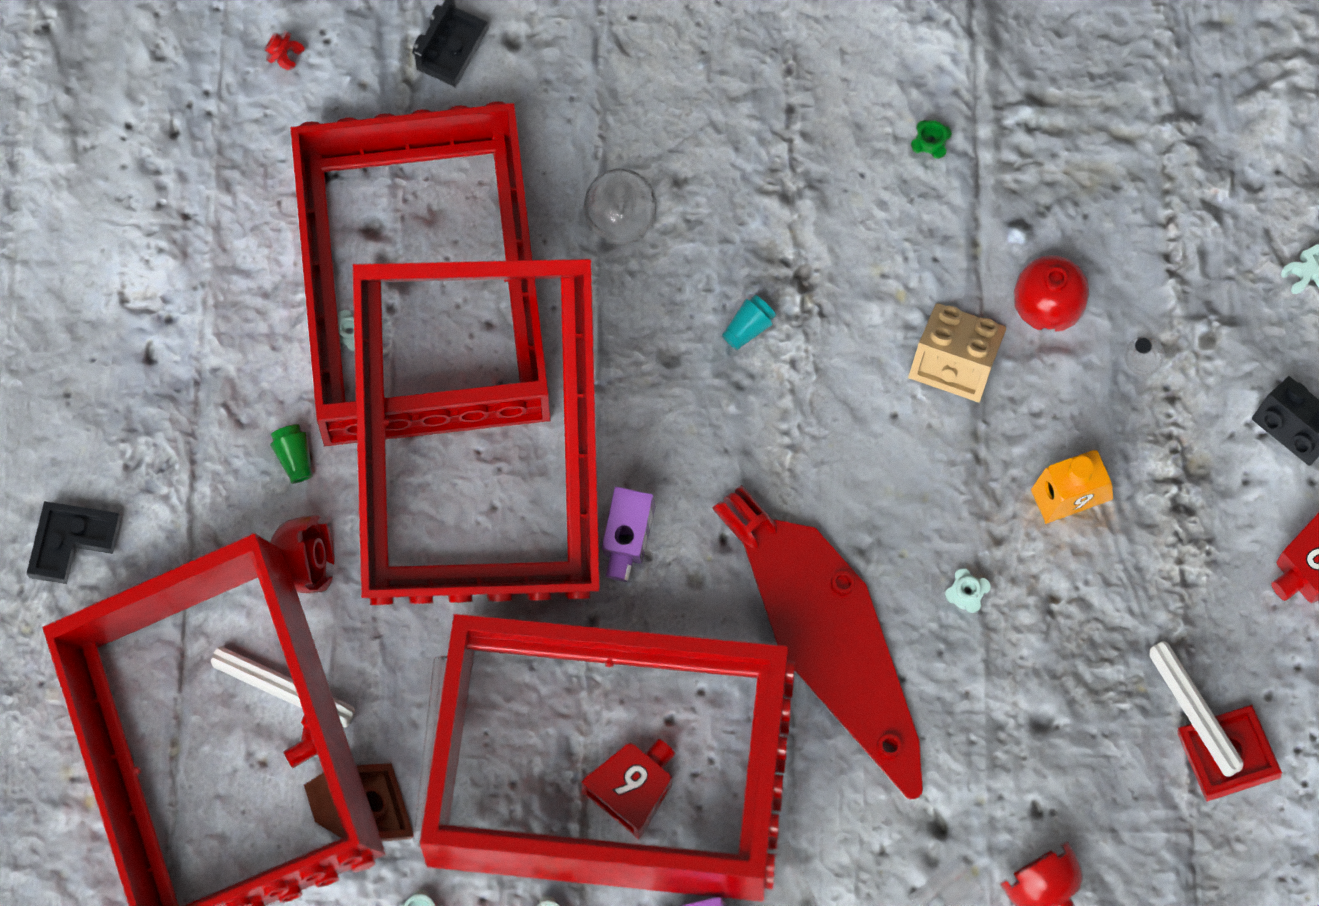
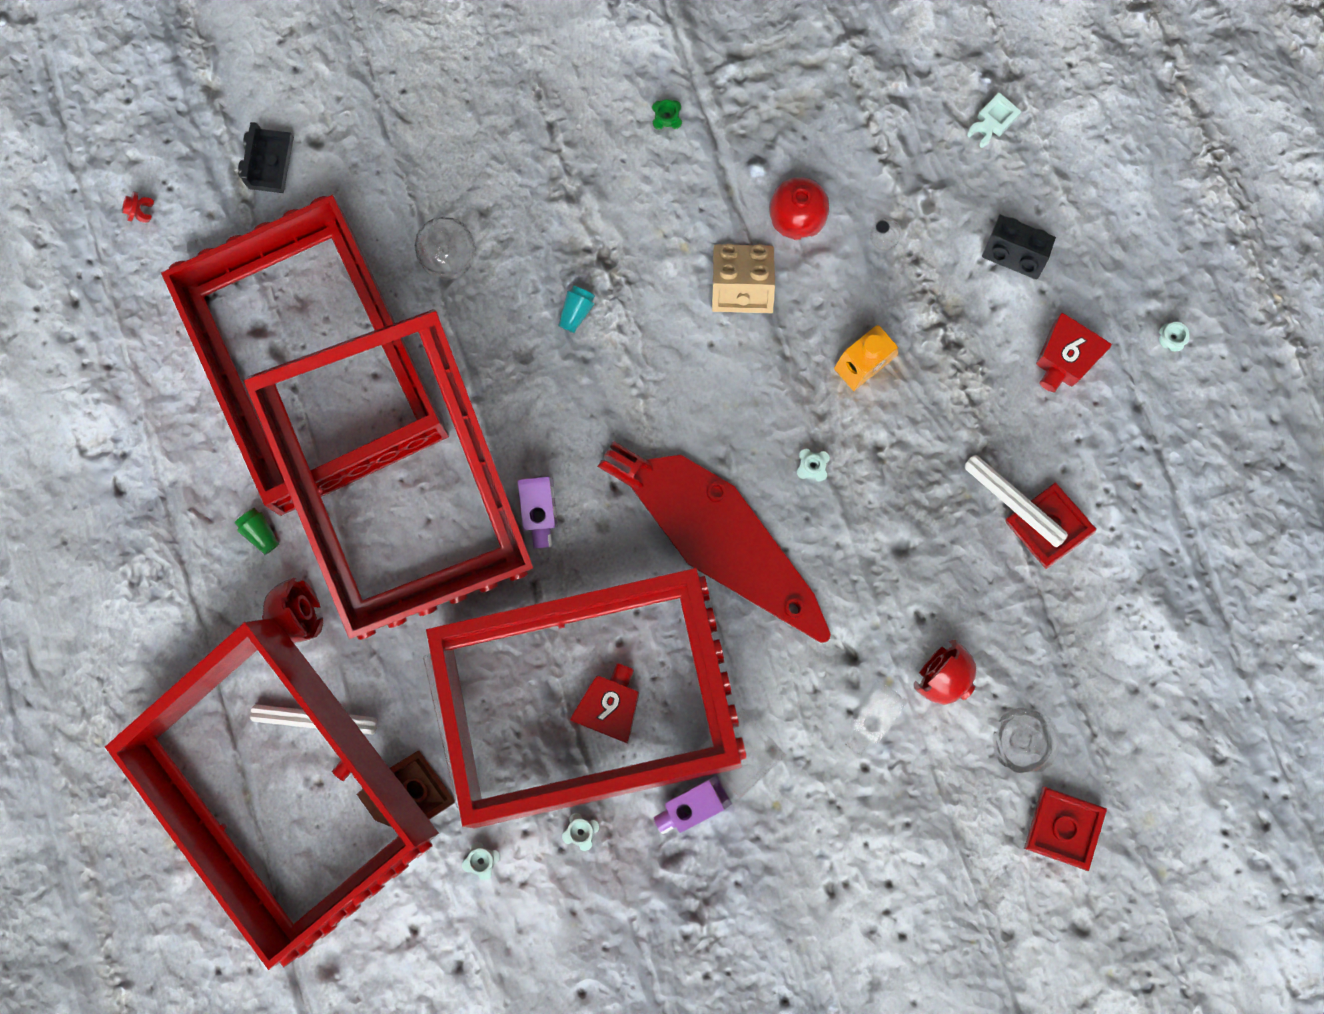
camera: 15 degrees left, 10 degrees up
black plate [26,501,122,584] -> none

